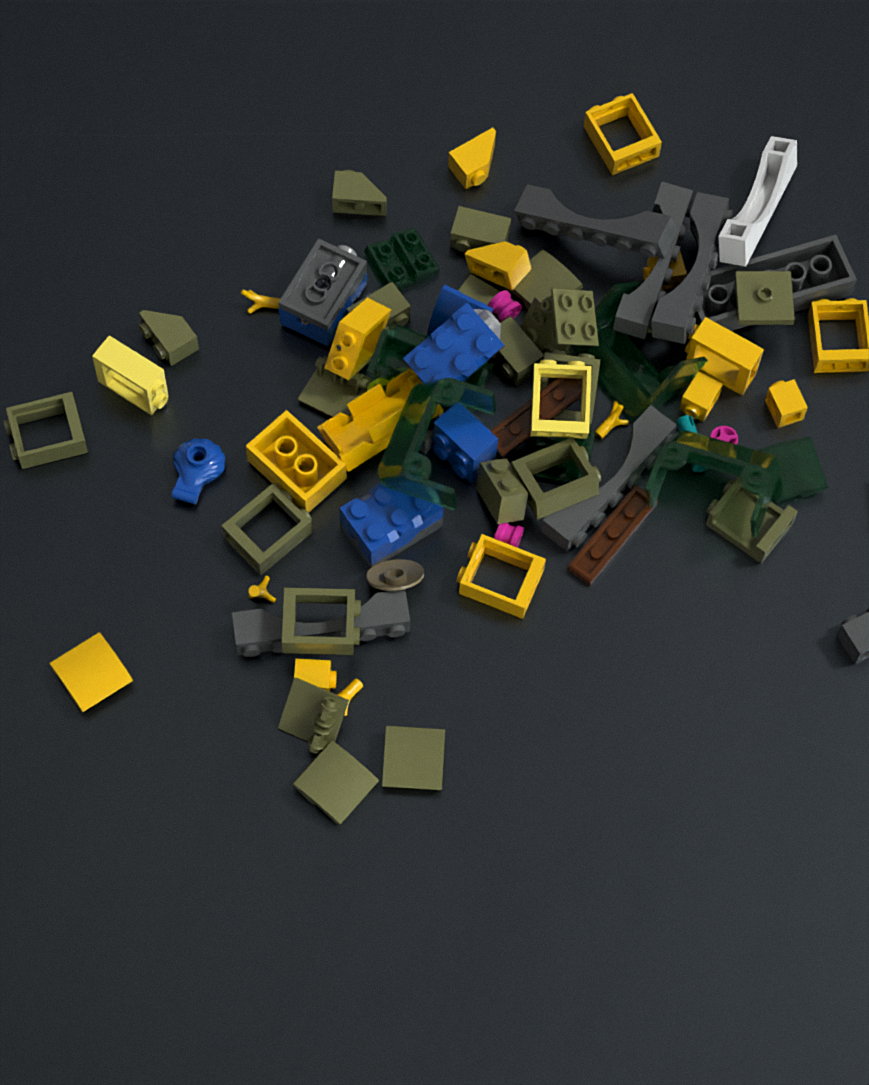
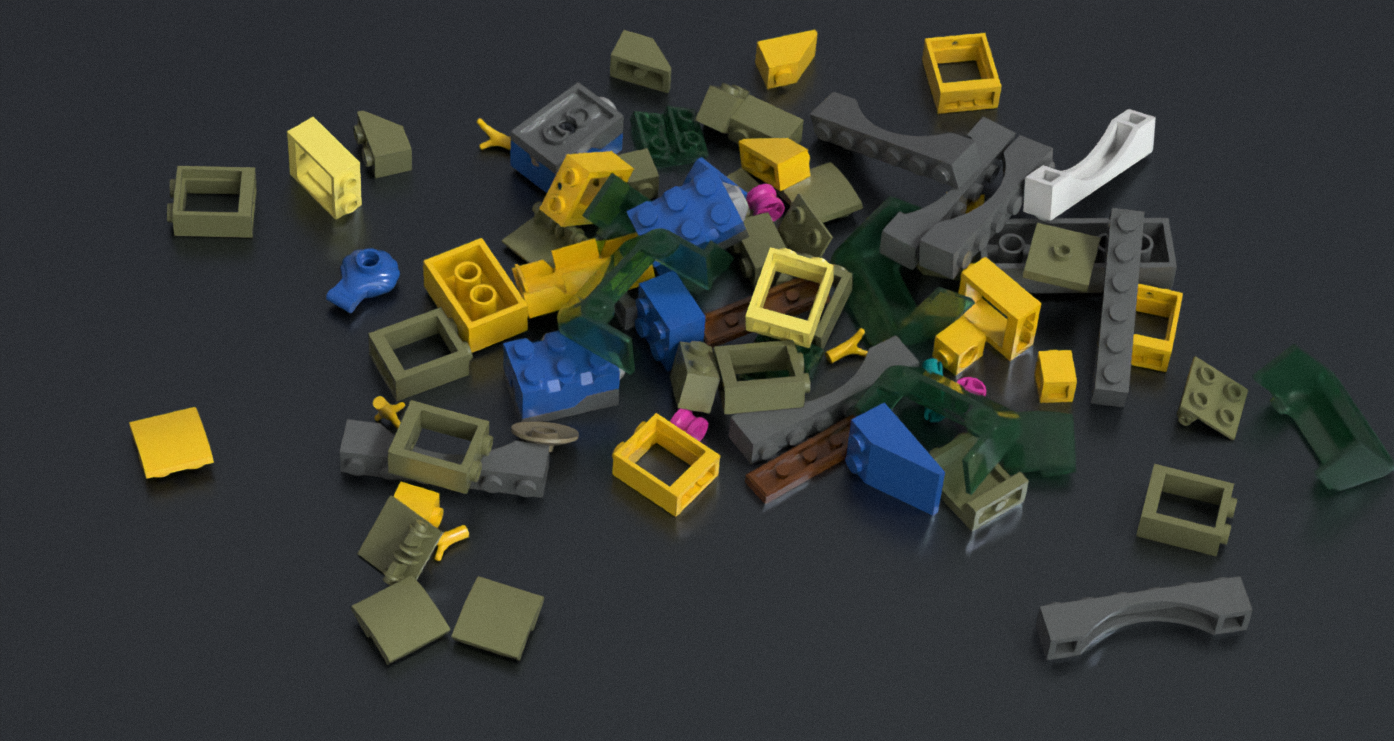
camera: 15 degrees right, 15 degrees down
olive hinge [541,288,599,346] -> none
none -> olive slope [695,83,749,133]
none -> blue slope [845,403,945,515]
none -> dark grey arch [1090,208,1145,407]

